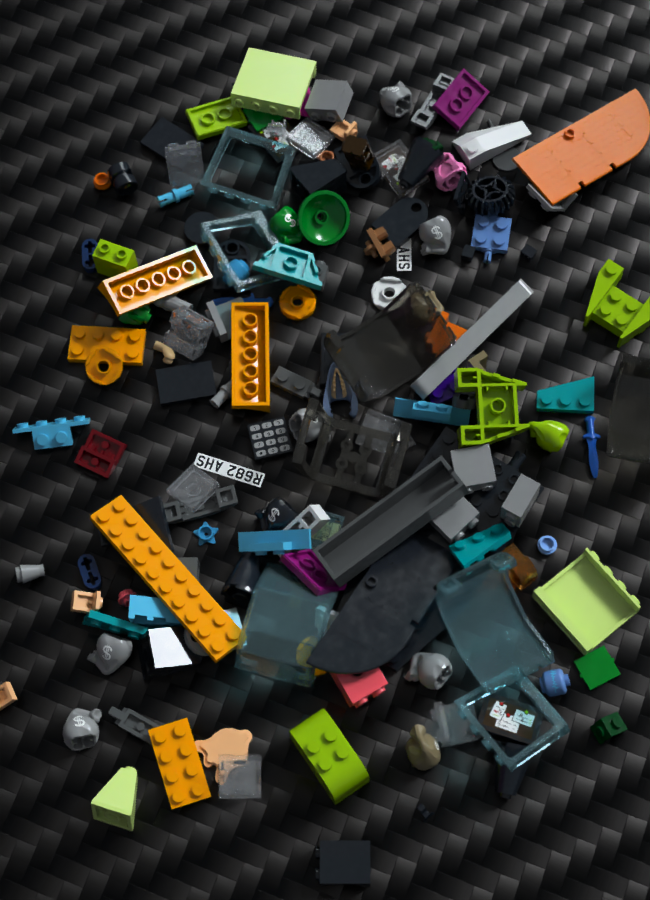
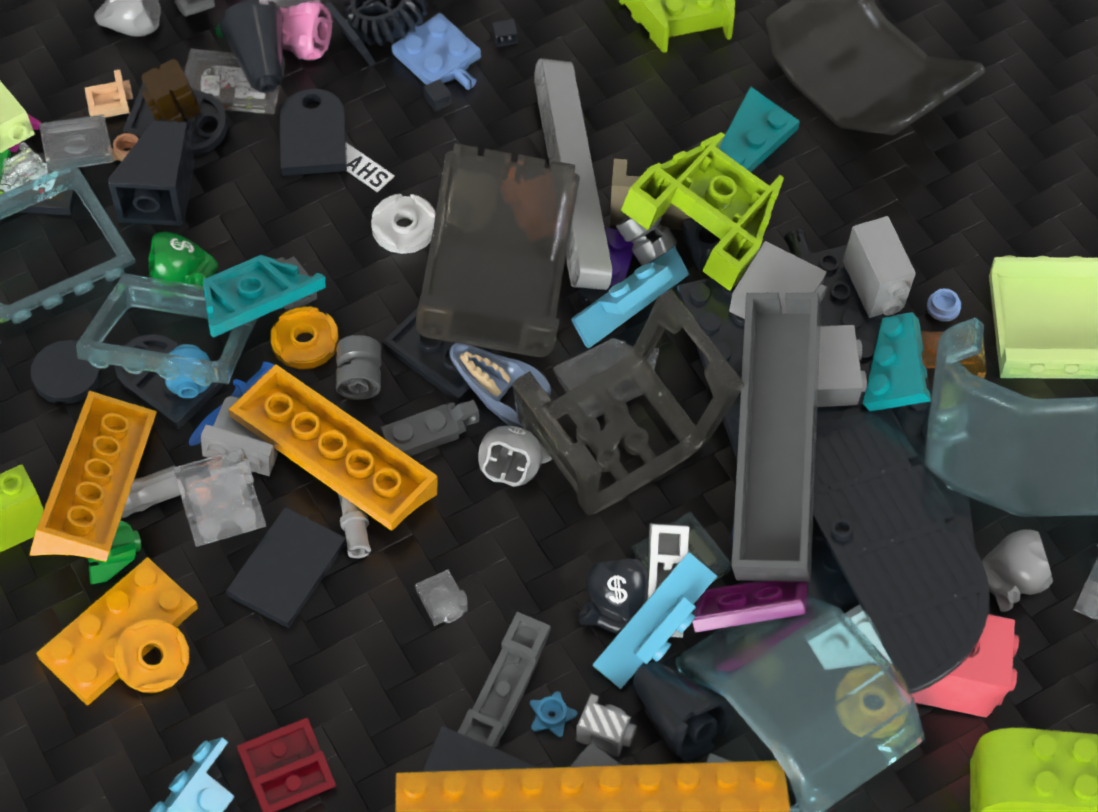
camera: 55 degrees left, 10 degrees down
tan arm [153,341,175,364] -> none
clear tile [166,463,221,513] -> none
white sticker [193,453,265,487] -> none
tile [247,417,293,462] -> none
green dish [297,190,350,246] -> none
light grey piece [304,79,354,122] -> none
medium nougat hips [364,226,396,262] -> none
light grey piece [419,215,451,256] -> none
lime piece [528,420,569,452] -> none
blue sword [582,416,601,478] -> none
none -> dark grey wheel [336,335,381,400]
none -> clear bracket [415,570,468,626]
none -> light grey brick [576,694,637,757]

